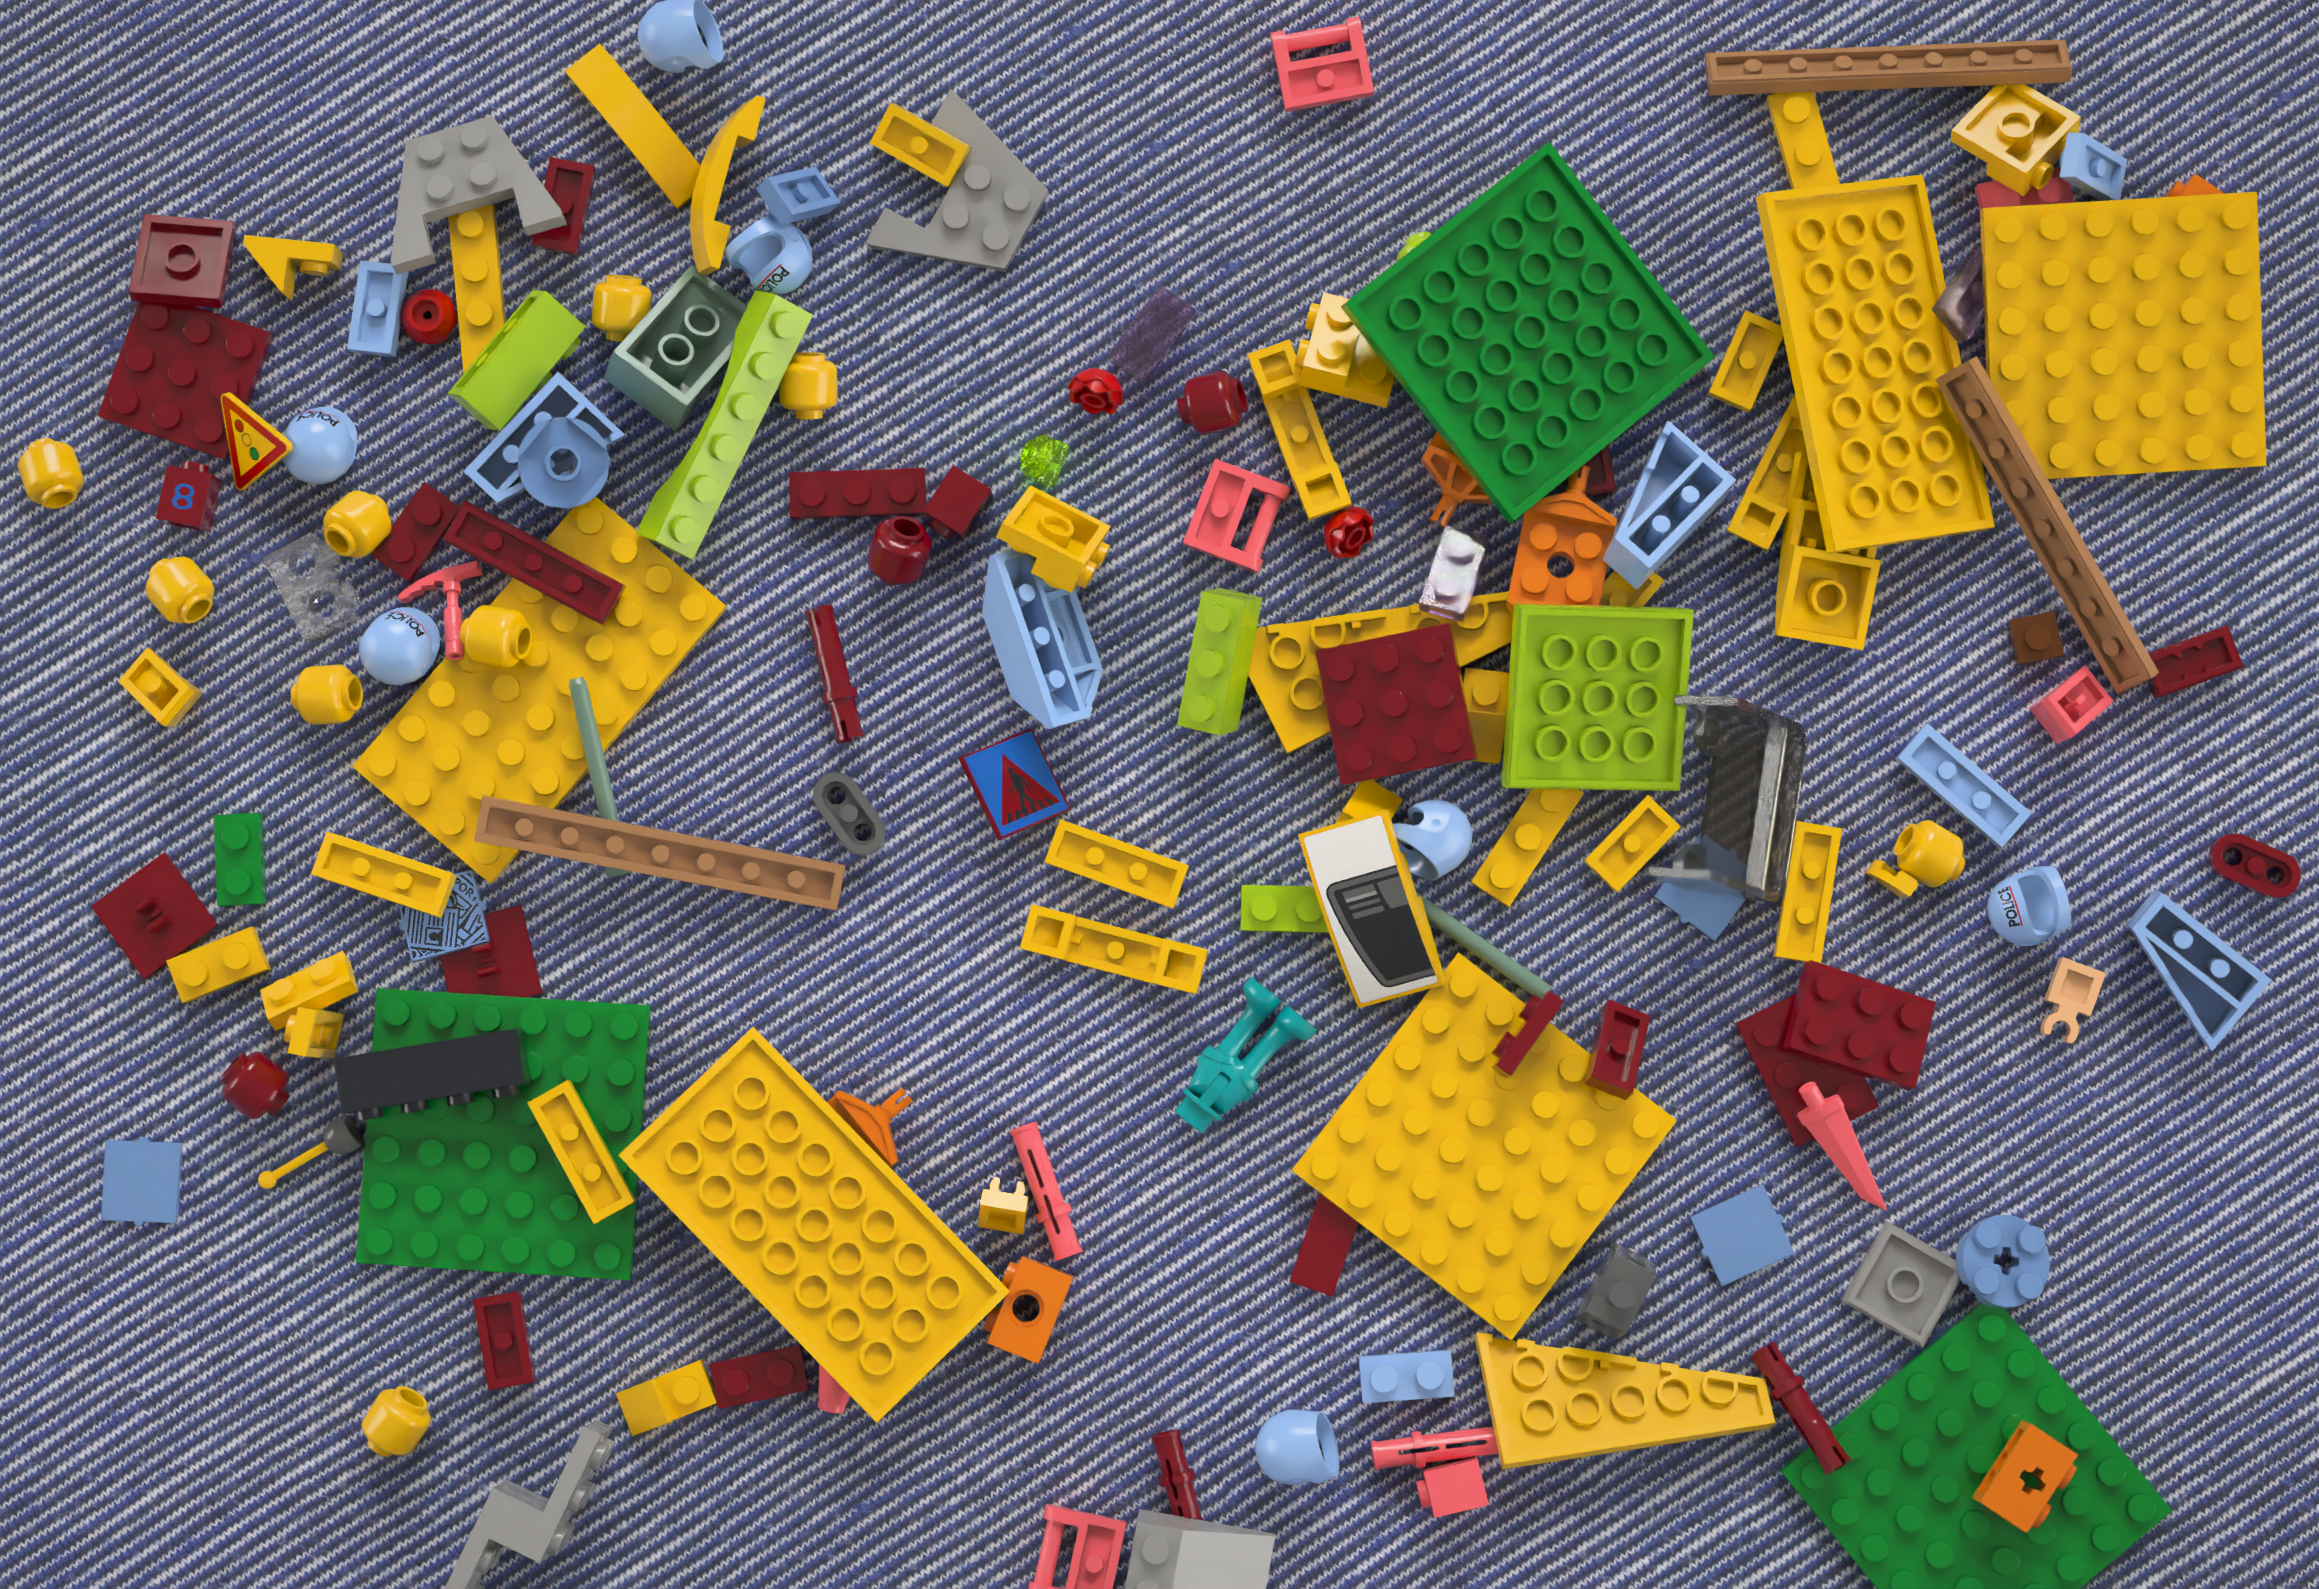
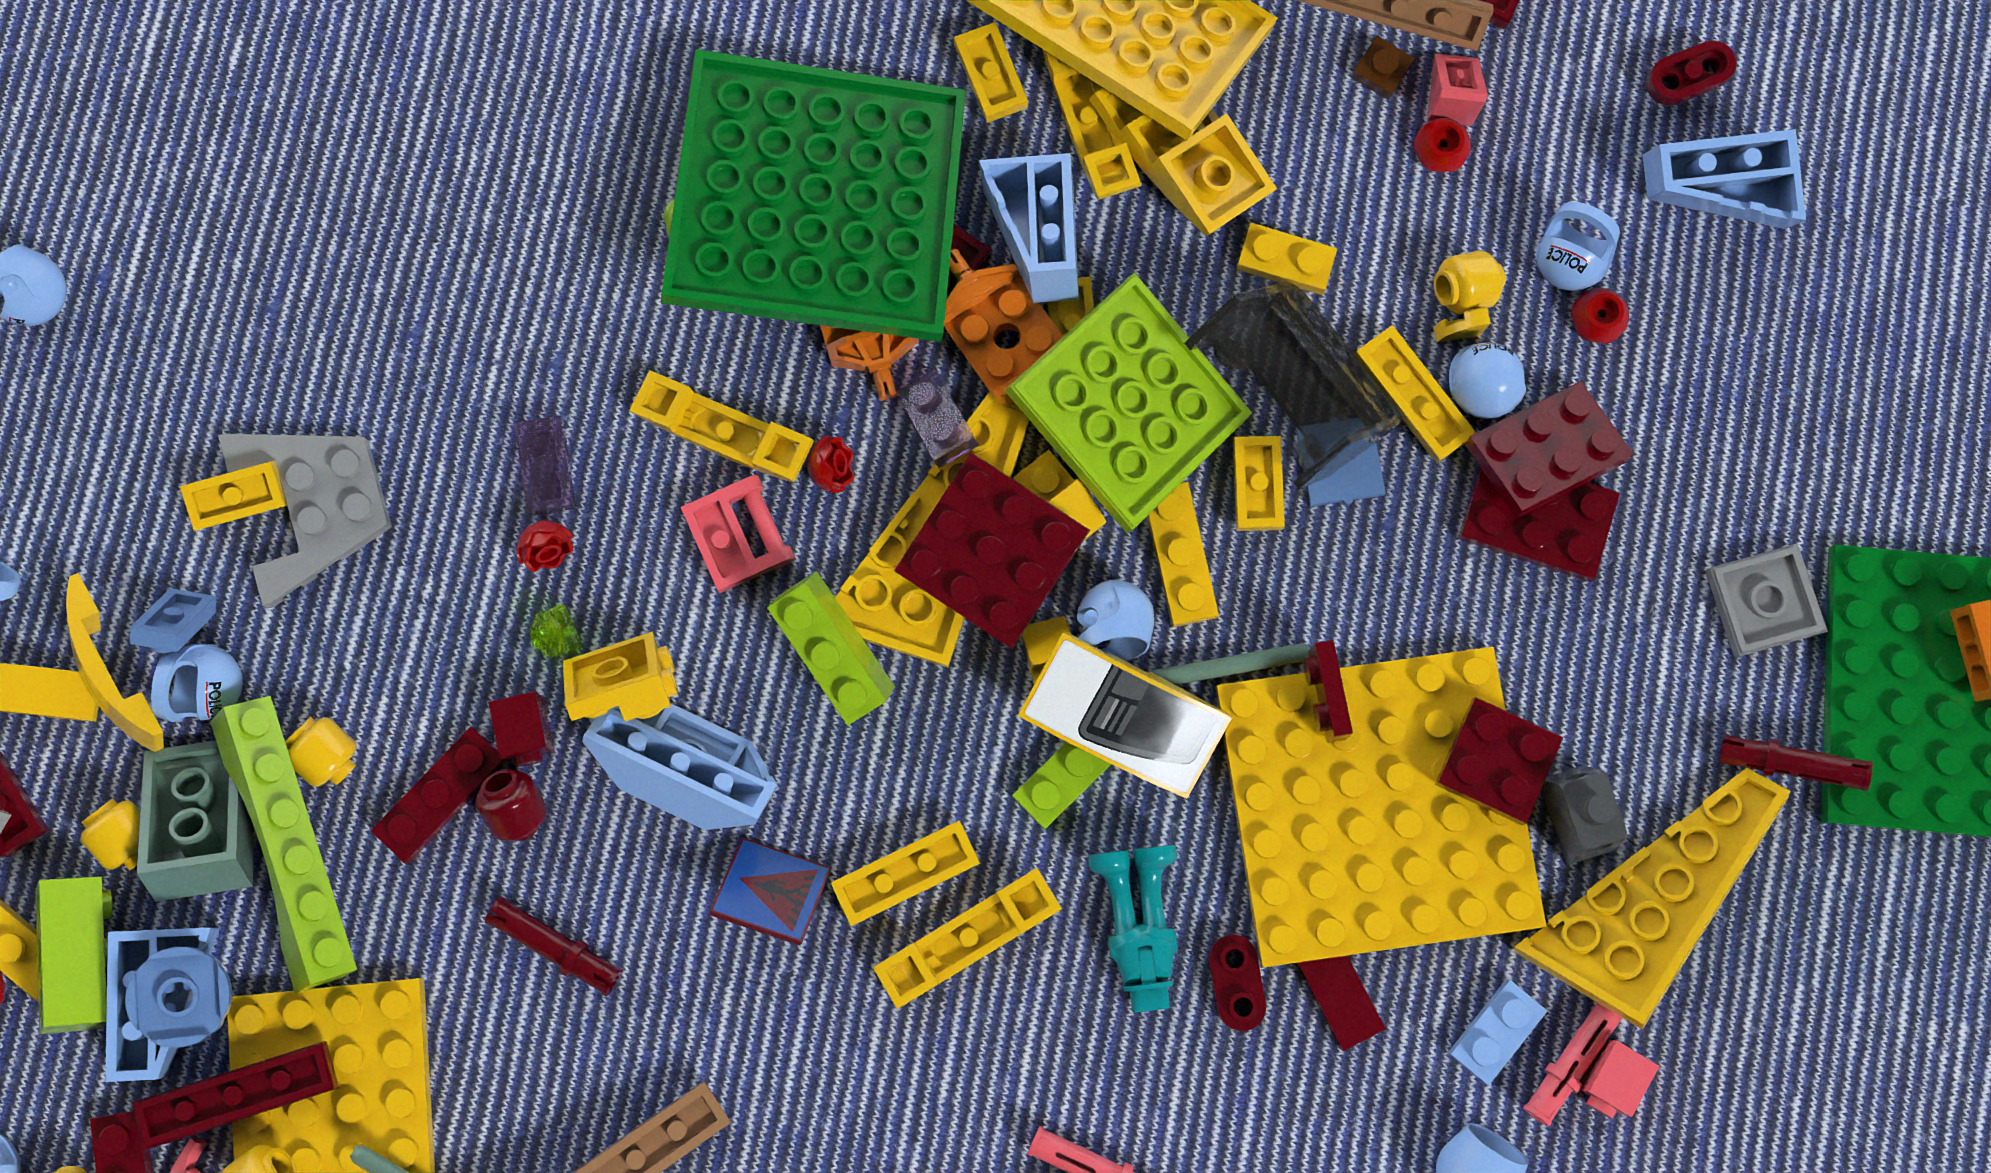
camera: 55 degrees left, 5 degrees down
dark grey plate [813,772,886,856] -> none
dark red head [1177,370,1248,435] -> none
coral plate [1270,16,1374,112] -> none
yellow plate [1294,292,1395,408] -> none
dark red plate [1584,999,1650,1100] -> none
medium blue piece [1689,1184,1795,1286] -> none
coral bar [1797,1082,1888,1211] -> none
light blue plate [1895,723,2032,848] -> none
medium blue plate [1956,1215,2050,1308] -> none
light nougat plate [2040,957,2106,1044] -> none
none -> dark red plate [1208,935,1266,1031]
none -> yellow plate [1236,222,1338,295]
none -> red plate [1414,118,1471,173]
none -> dark red plate [1435,697,1563,825]
none -> light blue helmet [1449,342,1526,419]
none -> red plate [1571,288,1629,344]

